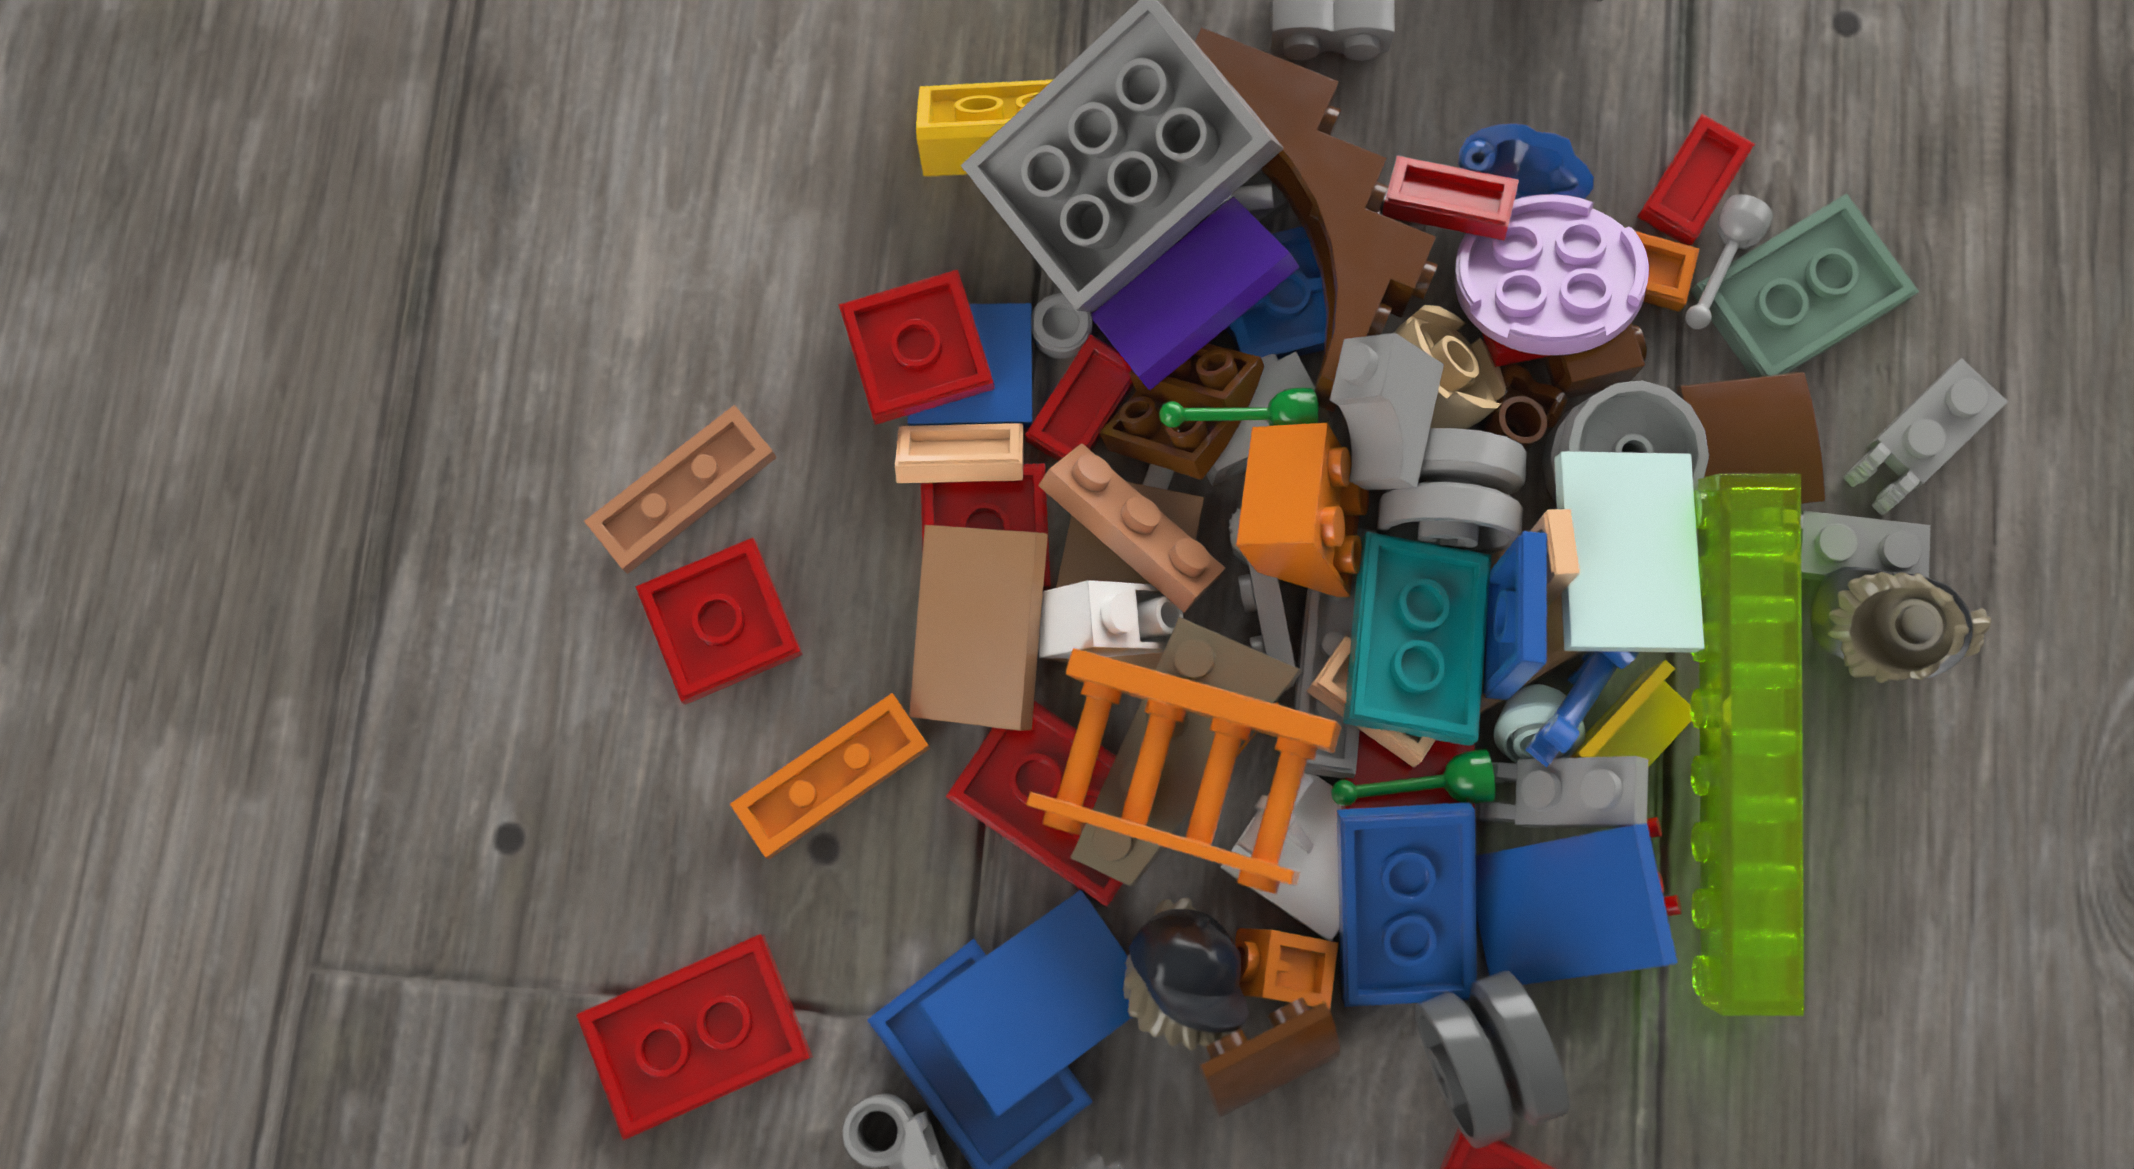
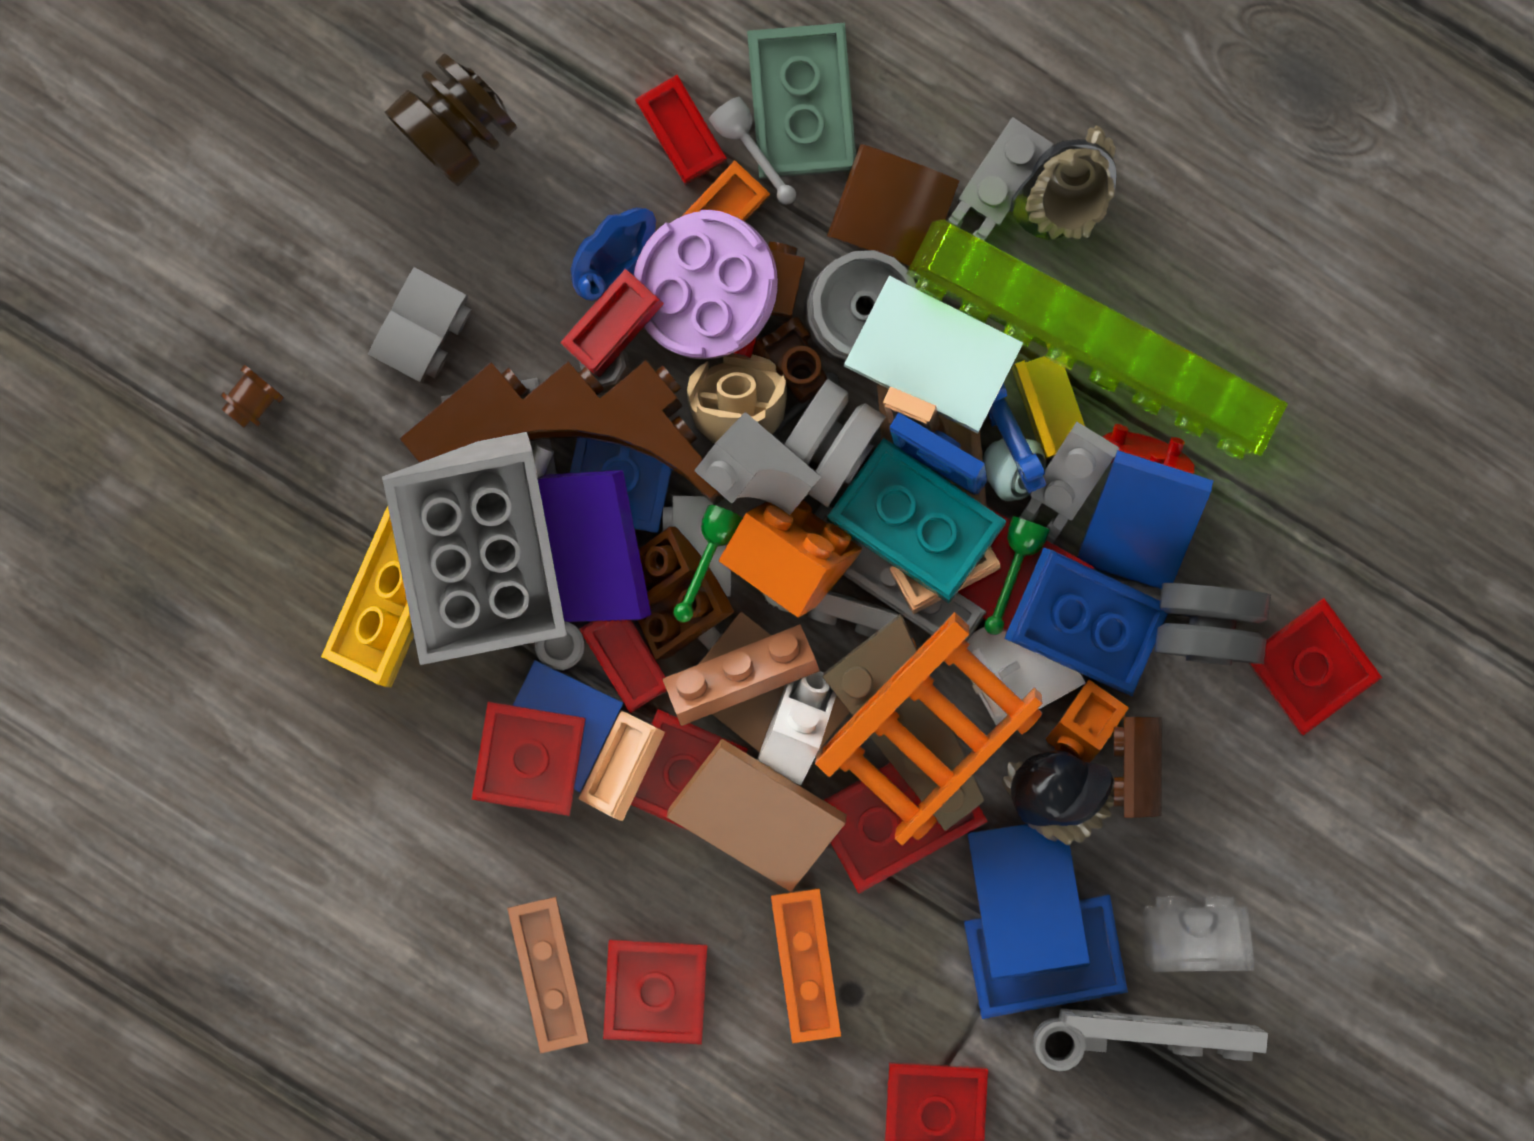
camera: 65 degrees left, 10 degrees up
light grey hinge [1842,358,2008,515] -> none

